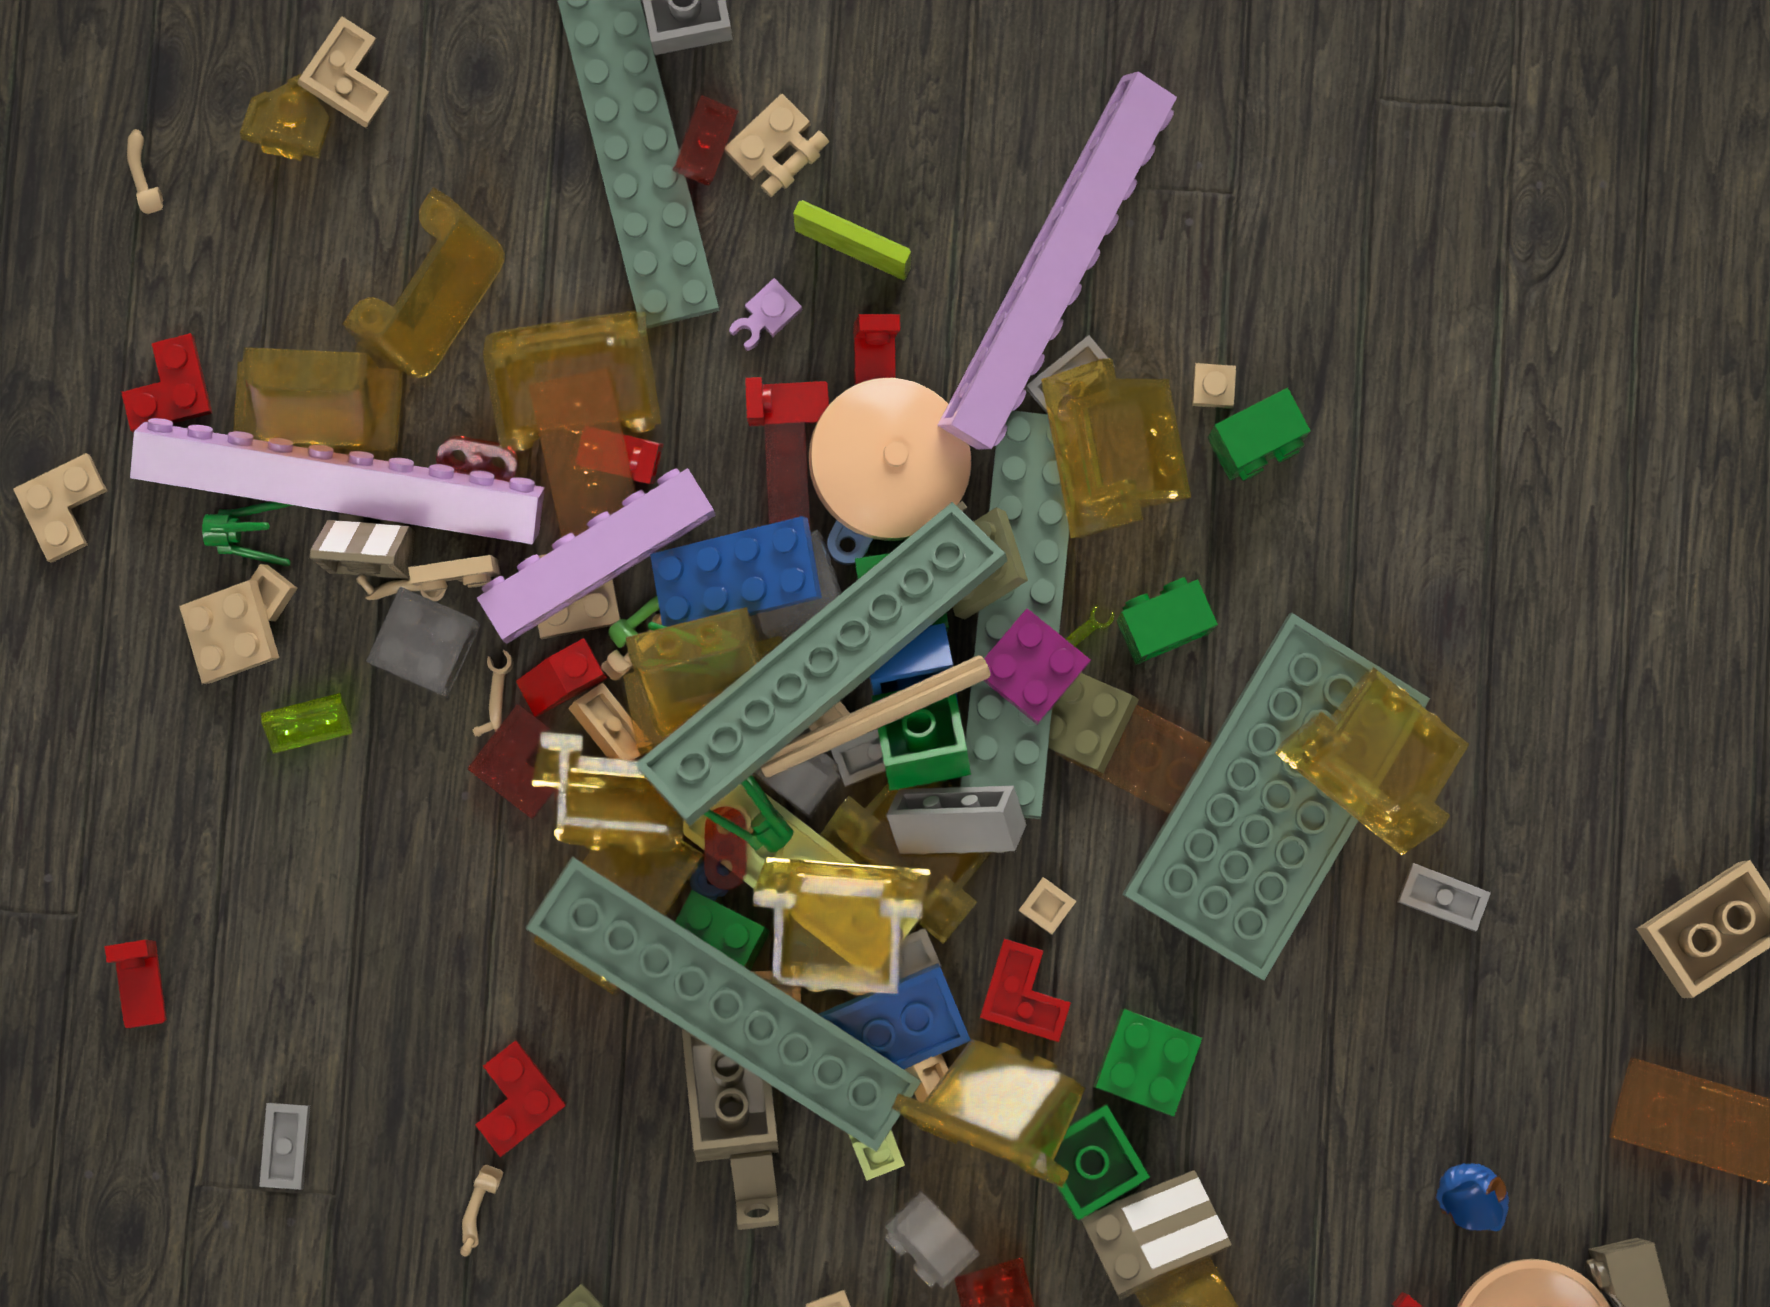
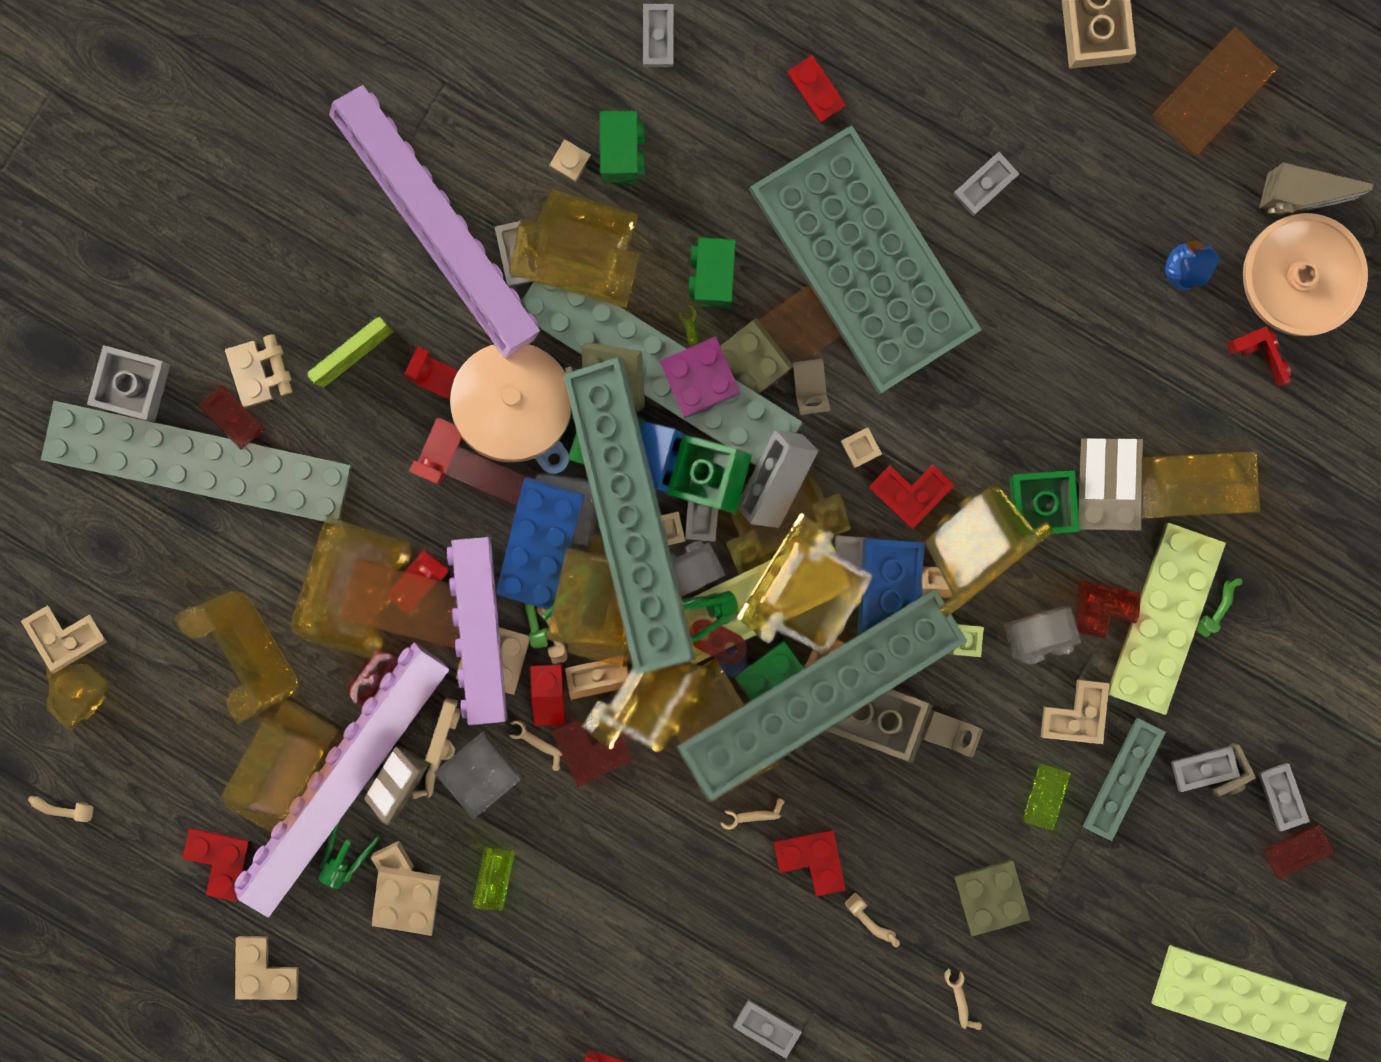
camera: 65 degrees left, 5 degrees up
lavender plate [729,278,802,351] -> none
tan axle [760,656,990,777] -> none
green brick [1093,1009,1202,1117] -> none
clear yellow windscreen [1275,667,1469,855] -> none
none -> light grey plate [643,4,674,67]
none -> tan piece [720,798,784,830]
none -> red plate [787,55,846,124]
none -> dark tan bracket [793,359,830,415]

